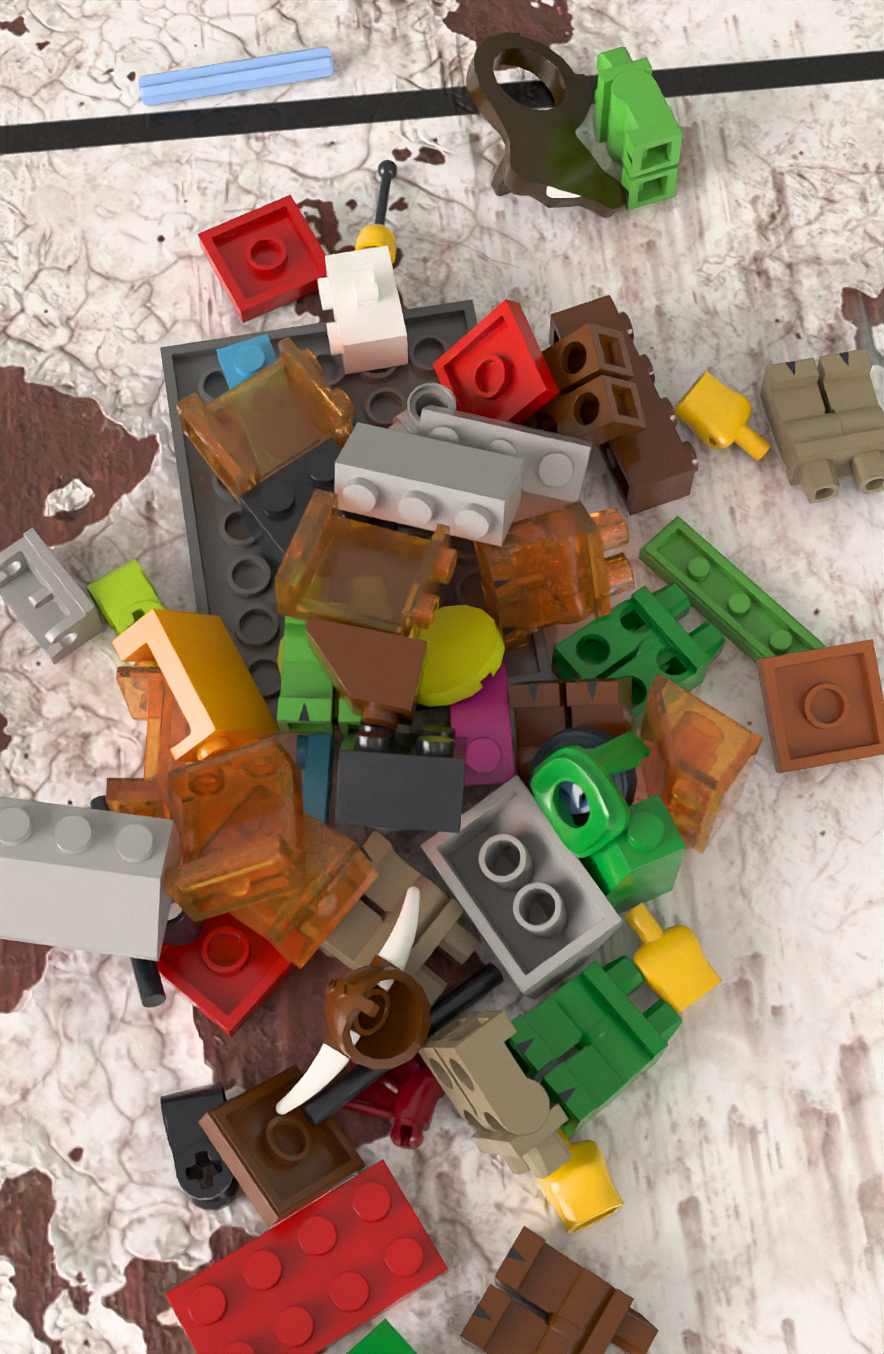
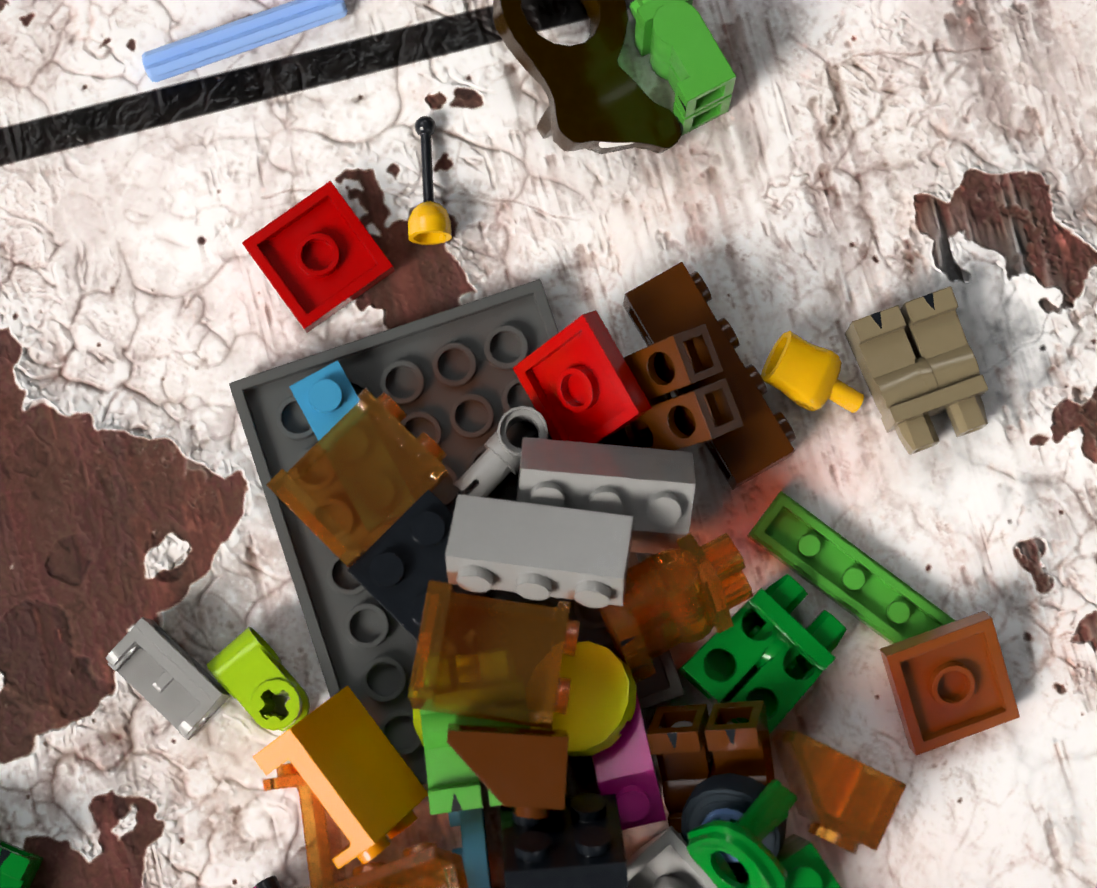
camera: 10 degrees left, 15 degrees up
white brick [318,245,408,374] -> none

